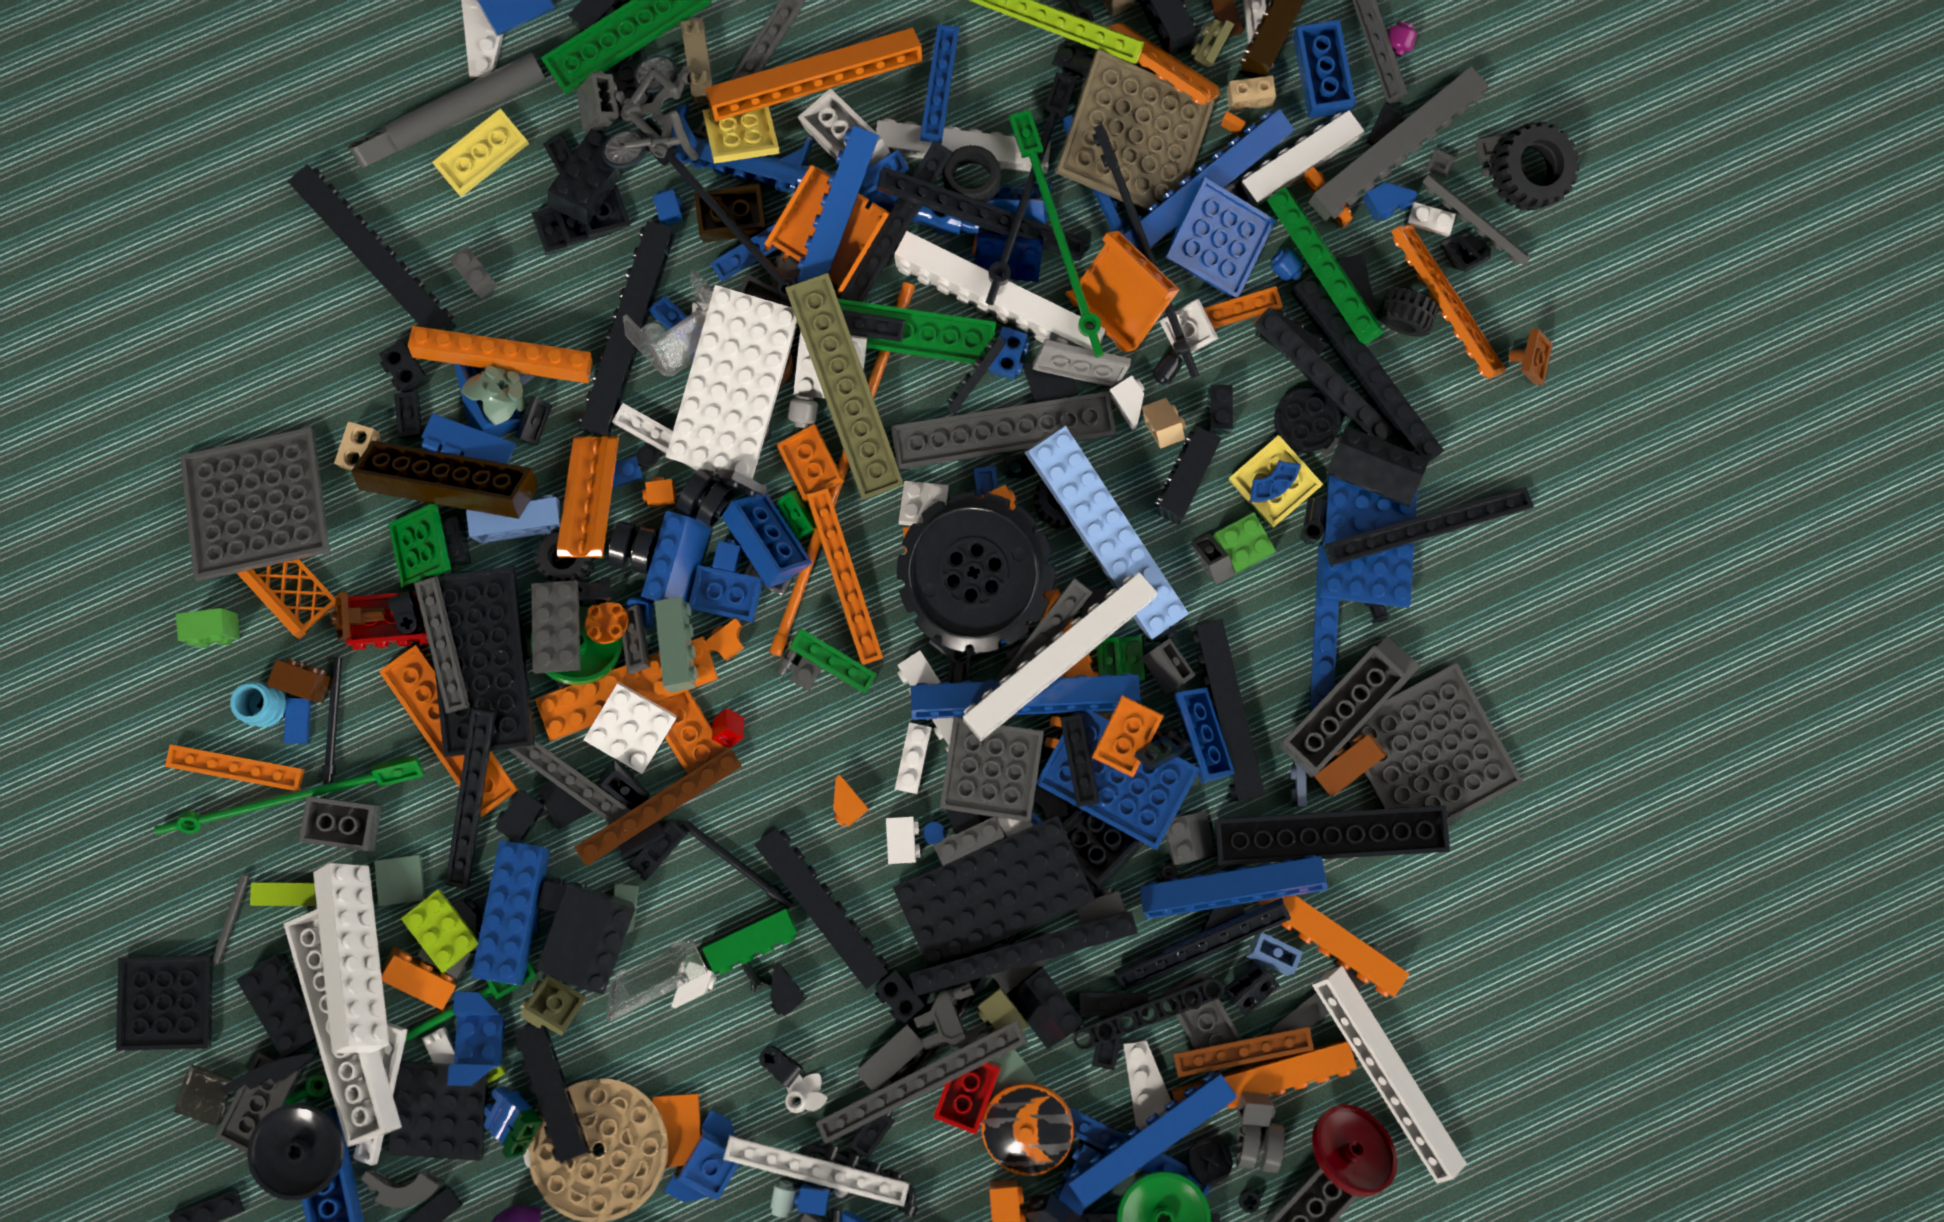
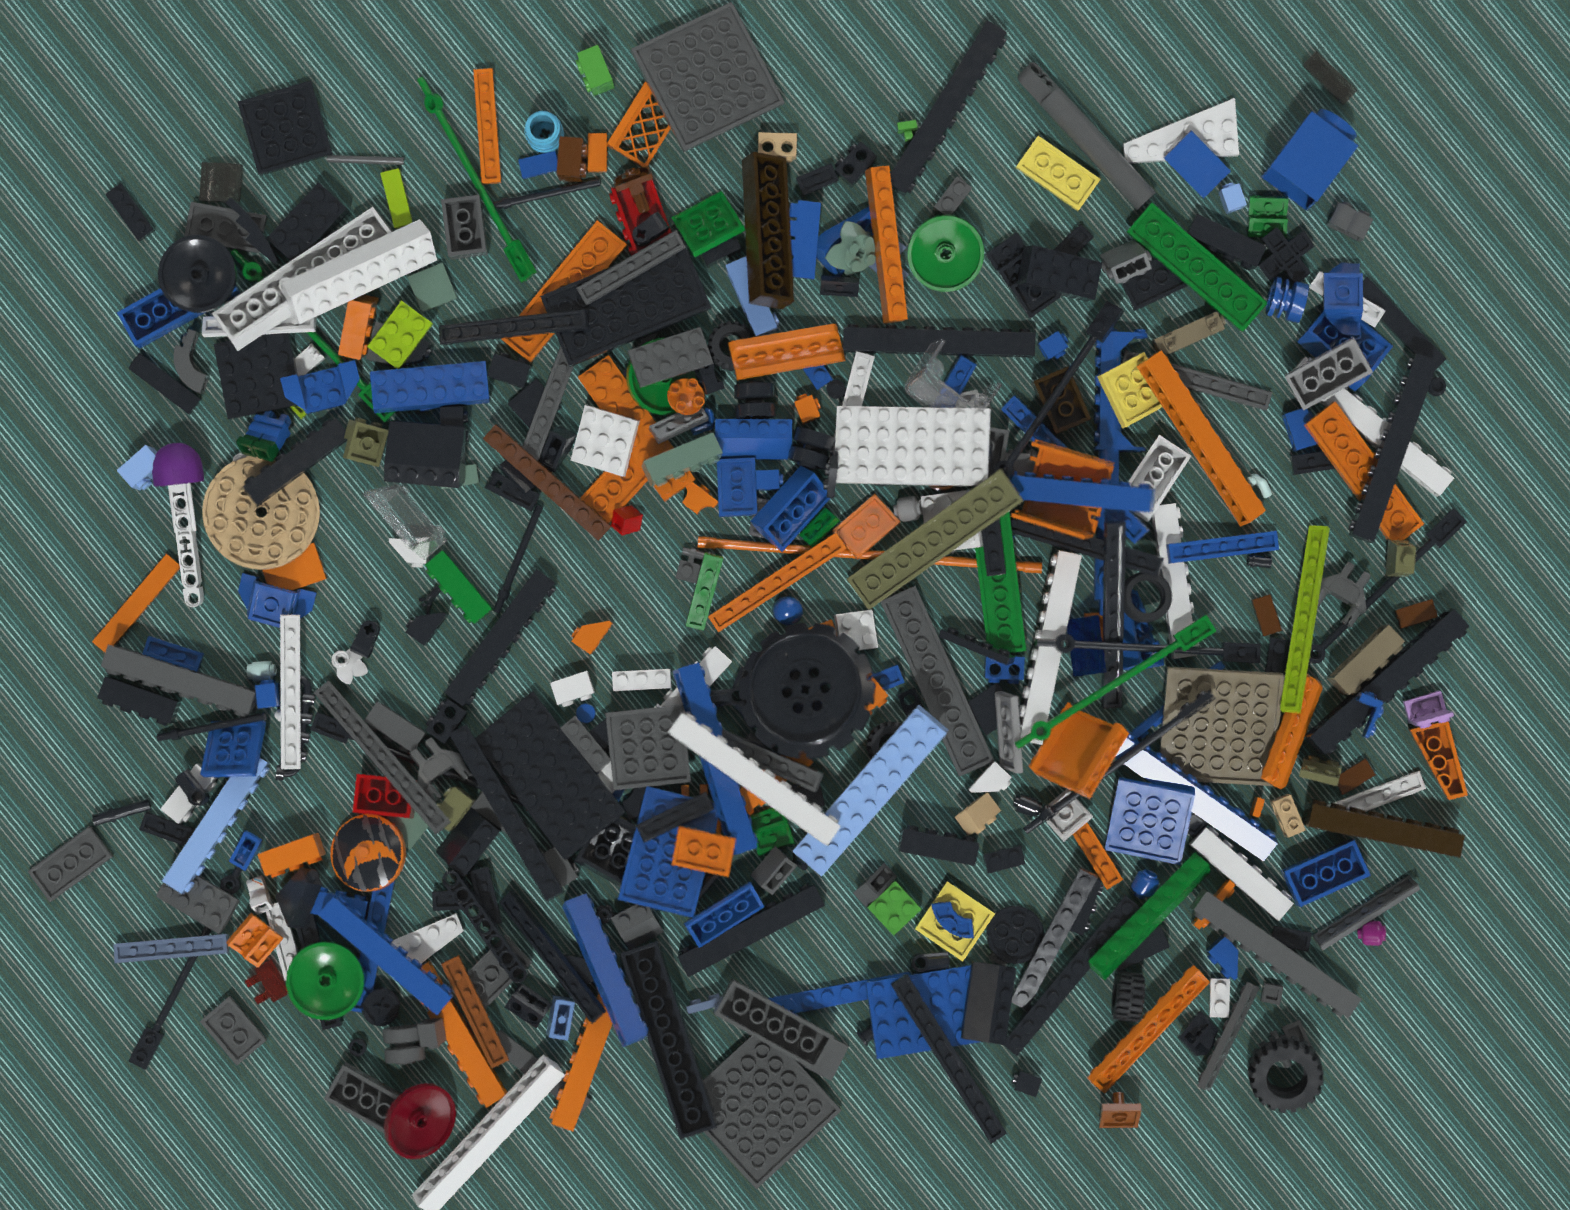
camera: 70 degrees right, 5 degrees up
dark grey piece [602,56,699,169] -> none
black plate [1134,729,1192,770] -> none
dark orange brick [1315,733,1387,797] -> none
none -> orange tile [588,133,607,172]
none -> blue hair [772,596,803,626]
none -> bright green tile [897,120,917,142]
none -> green dish [907,215,984,292]
none -> black brick [1011,1069,1042,1097]
none -> black pin [1246,553,1272,569]
none -> light aqua arm [1247,474,1272,498]
none -> reddish brown tile [1251,594,1282,637]

